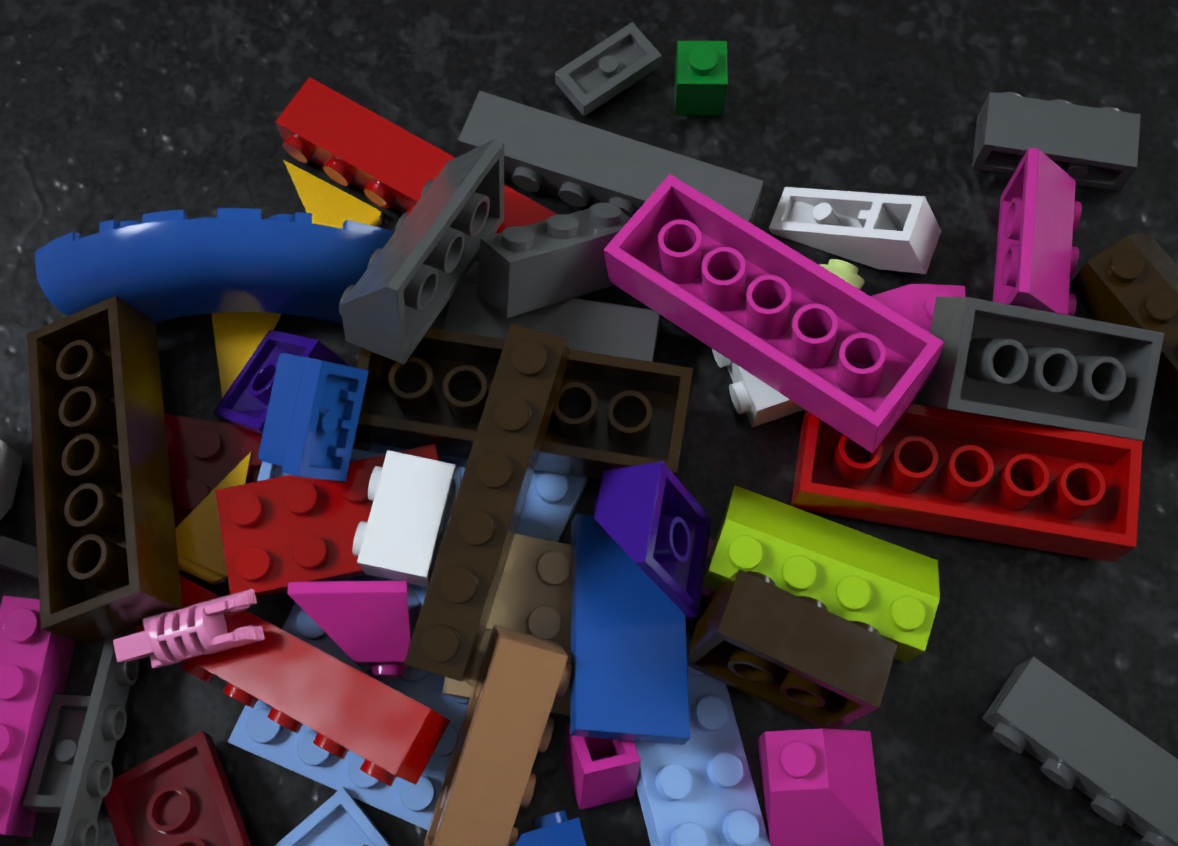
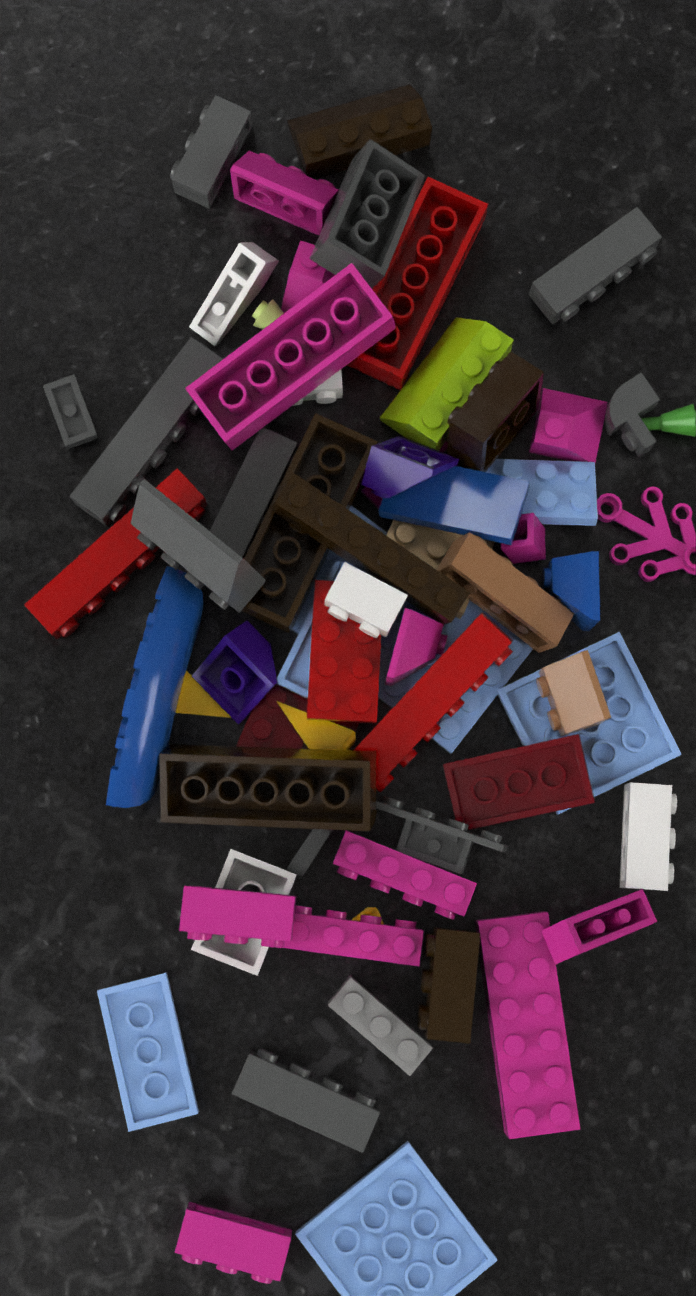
camera: 80 degrees left, 10 degrees up
bright pink hinge [113,589,265,668] -> none
blue bracket [258,353,369,482] -> none
yellow sticker [284,160,383,229] -> none
dark grey brick [478,203,631,318] -> none
green brick [675,41,728,116] -> none

